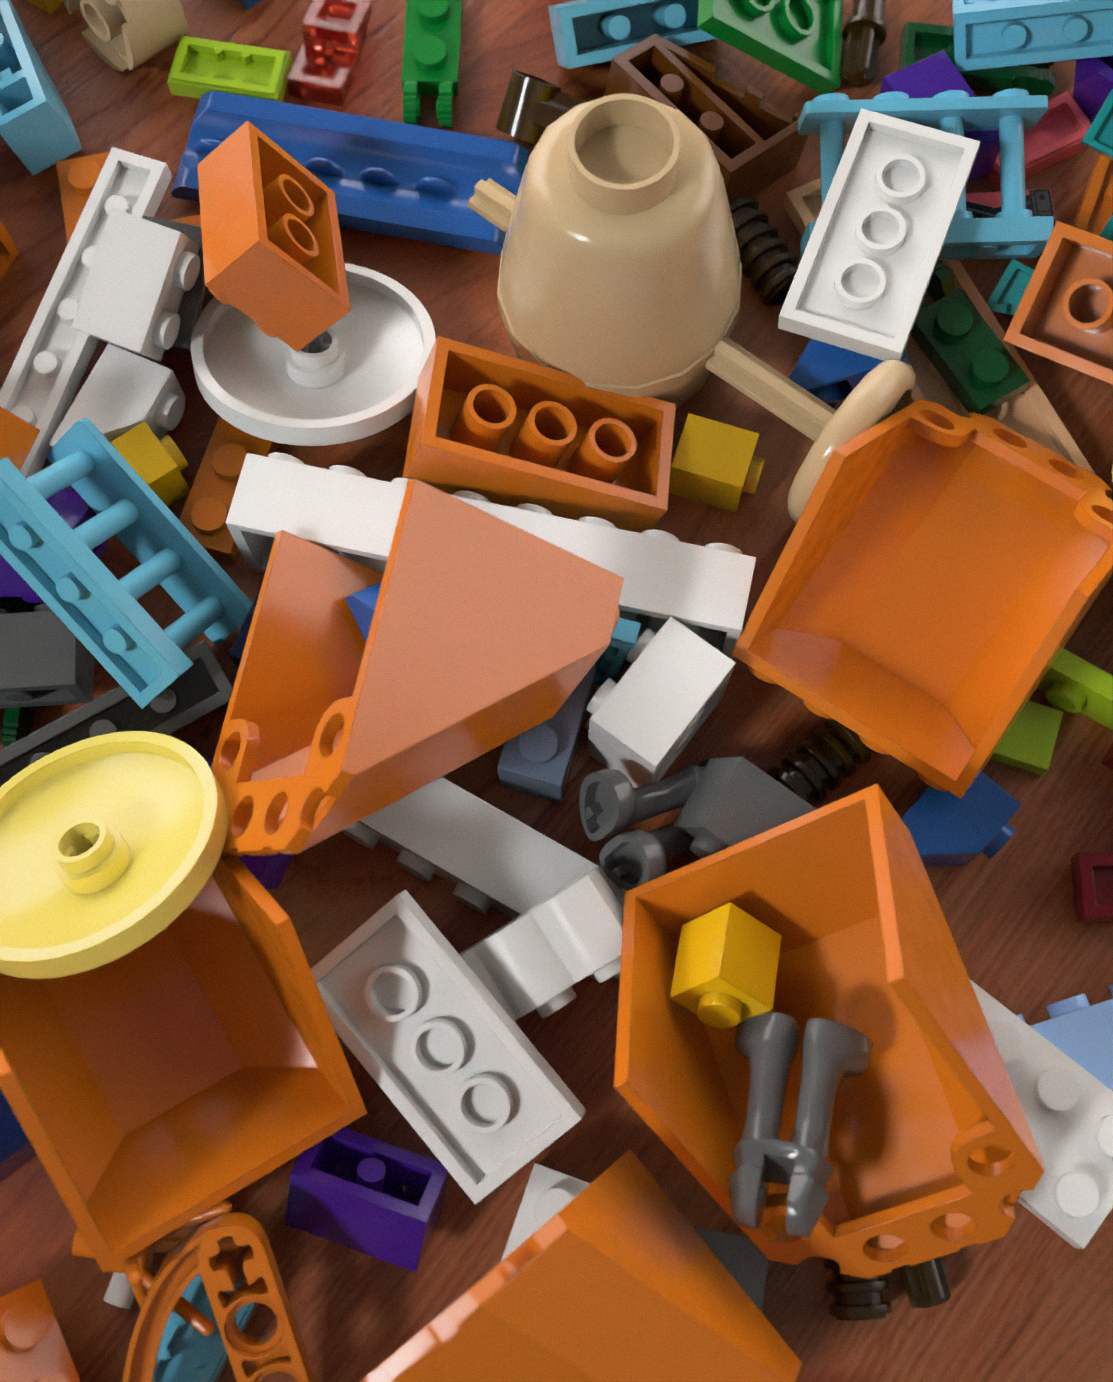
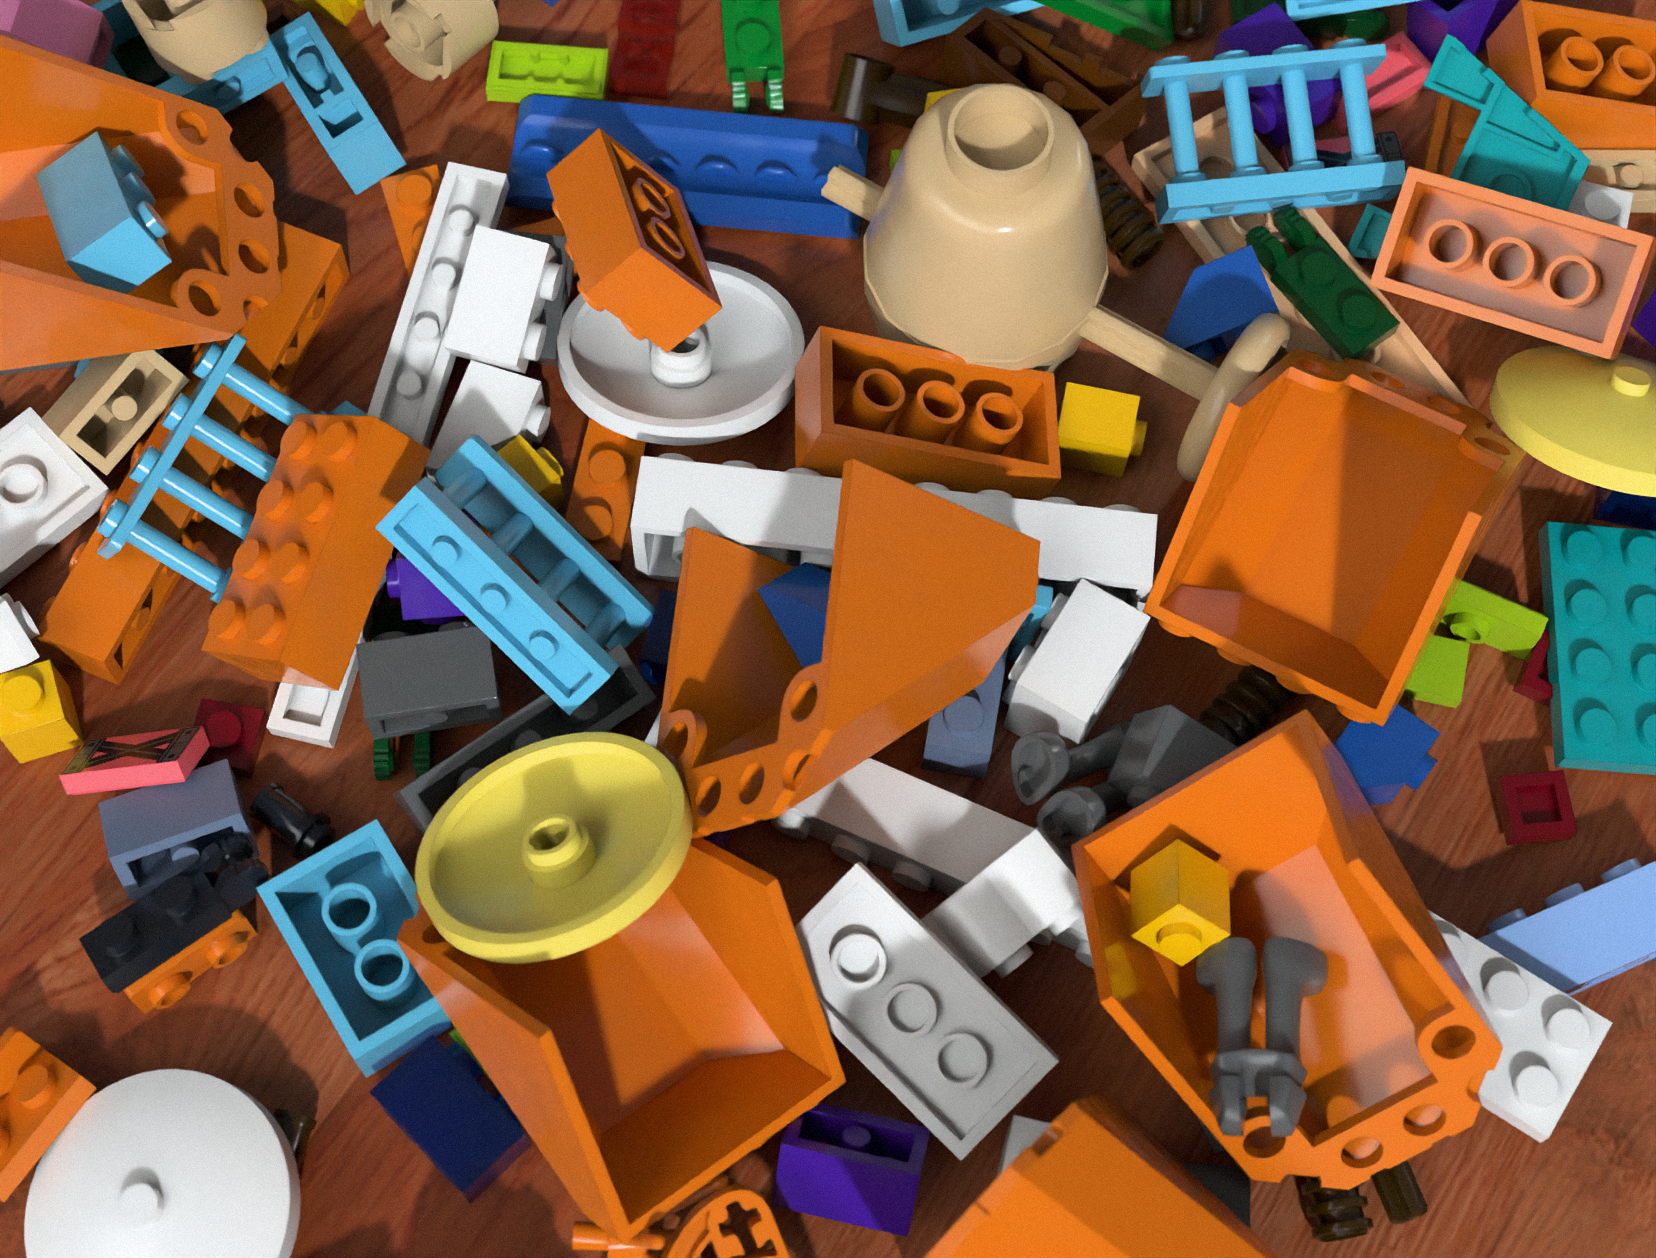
camera: 10 degrees left, 5 degrees down
white plate [778,108,980,361] -> none

